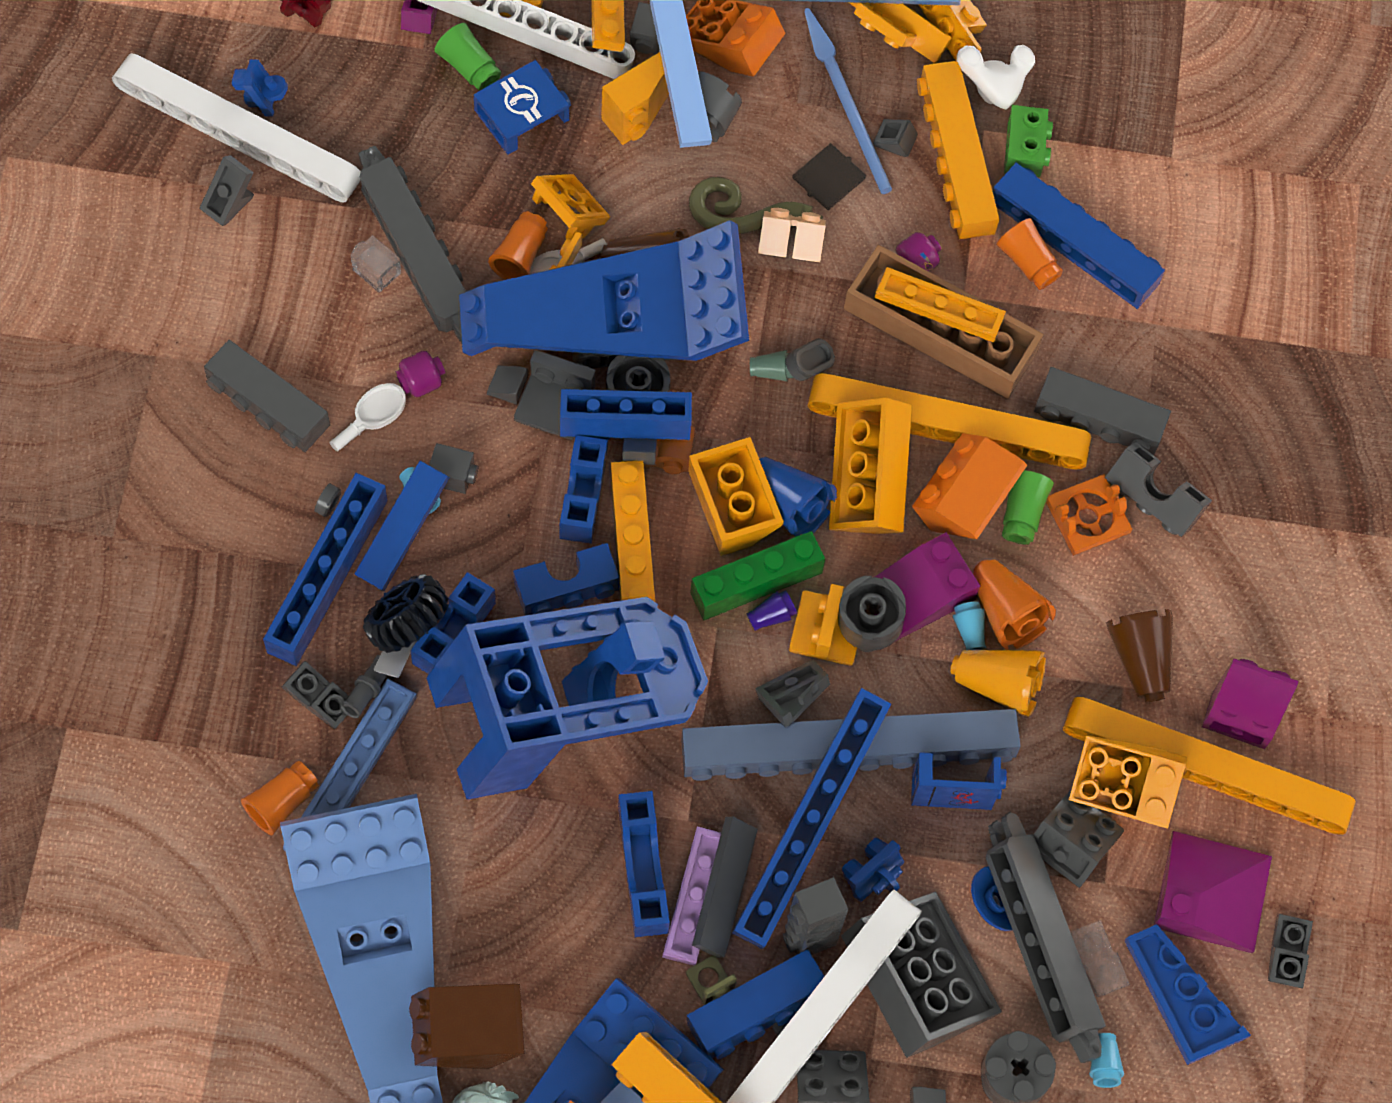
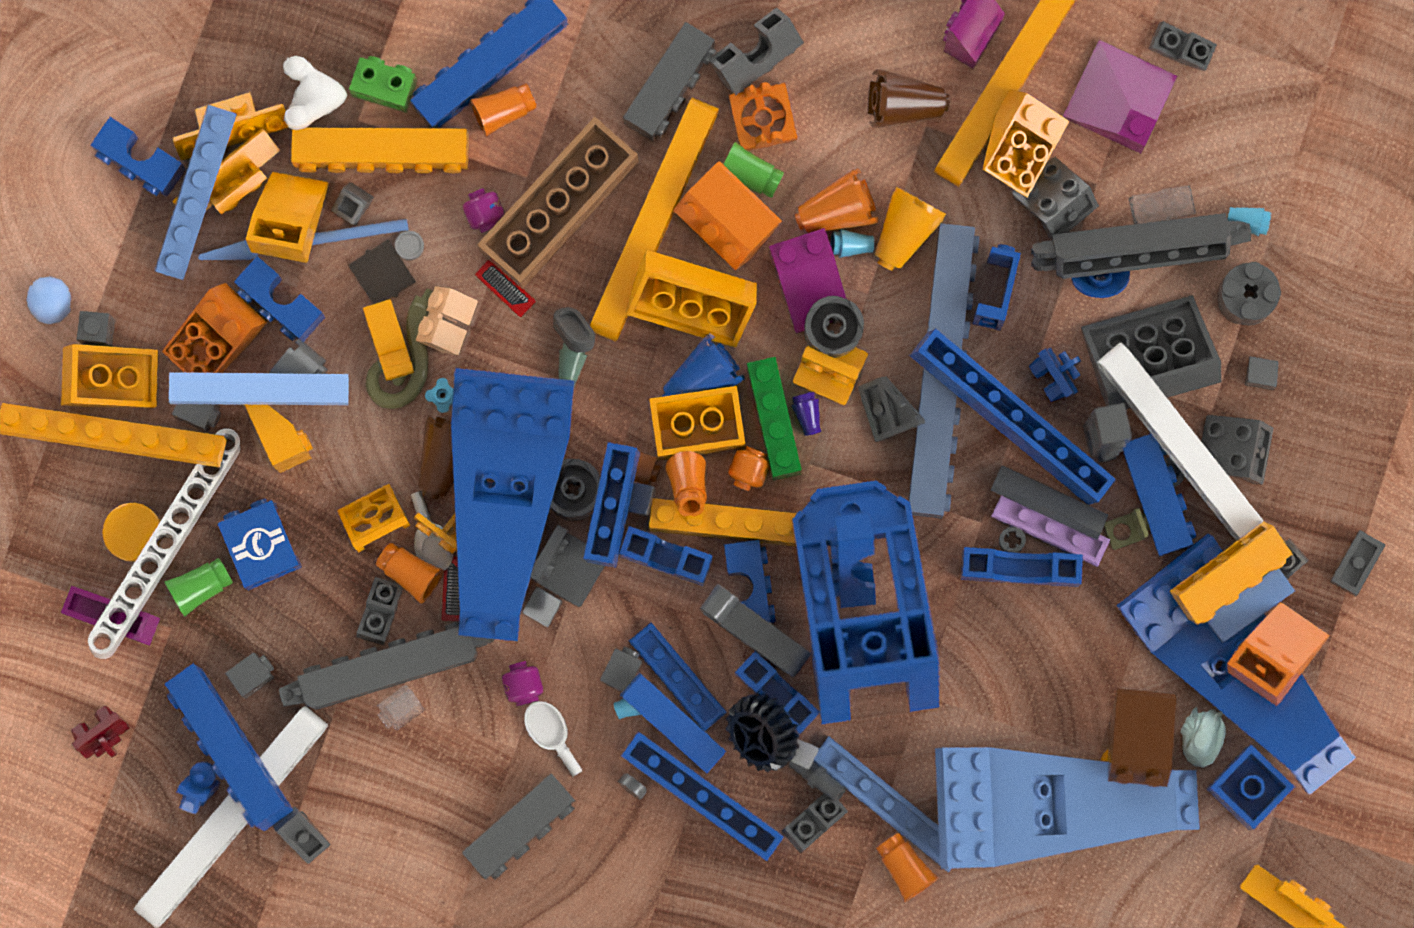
camera: 70 degrees left, 15 degrees up
light orange tile [875,267,1006,342] -> none
blue wing [1124,924,1251,1065] -> none
none -> blue brick [165,663,293,831]
none -> dark grey brick [225,652,275,699]
none -> blue arch [234,256,326,342]
none -> light orange slope [245,172,328,263]
none -> dark grey slope [357,577,403,646]
none -> light orange piece [363,299,414,381]
none -> light grey piece [395,231,424,260]
none -> sticker [475,260,536,317]
none -> blue tile [629,622,727,731]
none -> orange plant [665,451,707,517]
none -> dark grey beam [700,584,811,678]
none -> orange head [728,446,770,491]
none -> dark grey bush [999,527,1026,553]

